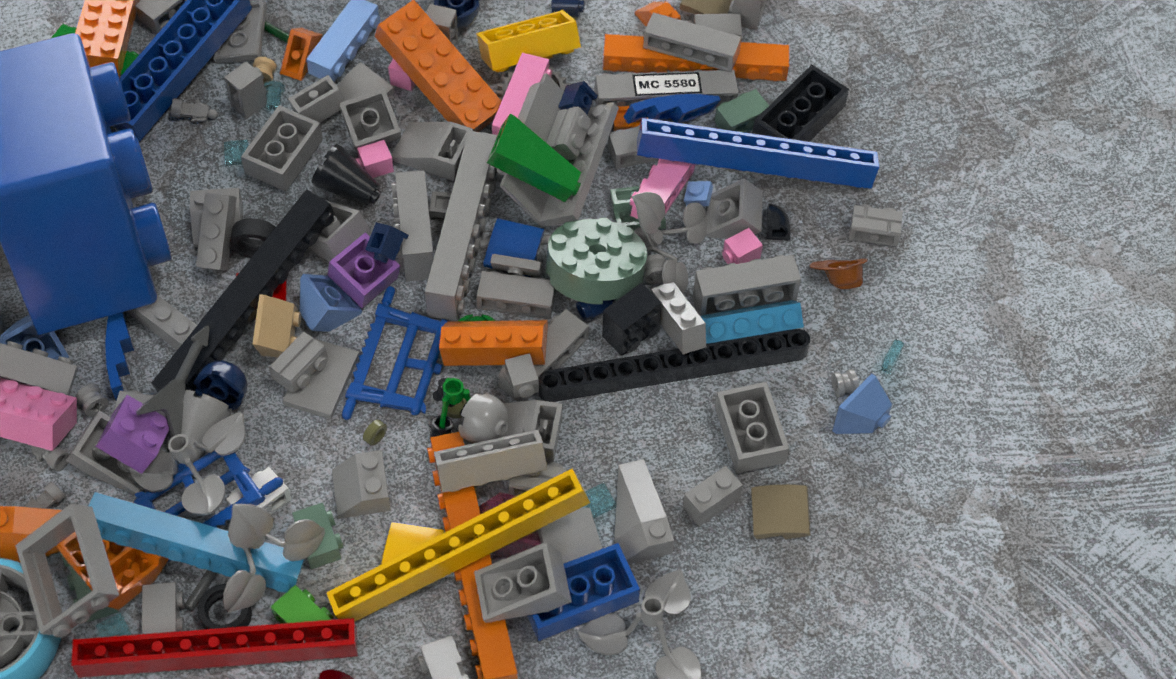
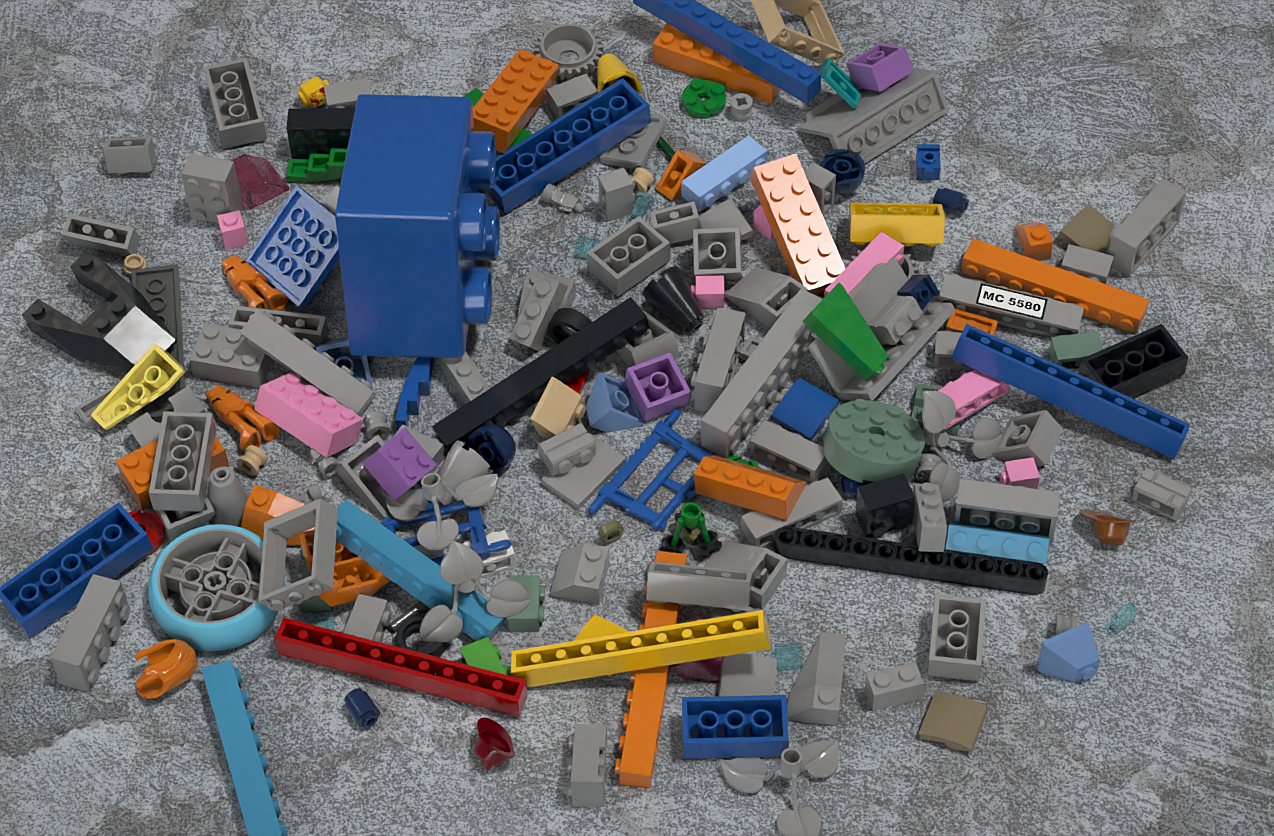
camera: 25 degrees right, 5 degrees down
dark grey piece [136,326,209,437] -> none
dark blue brick [365,222,409,264] -> none
light grey cylinder [458,392,509,444] -> none
light grey slope [474,542,572,623] -> none
light grey plate [490,254,543,277] -> none
light grey brick [505,353,539,398] -> none
blue slope [623,94,721,124] -> none
light grey brick [643,13,742,72] -> none
light blue plate [684,181,713,206] -> none
black brick [766,203,791,241] -> none

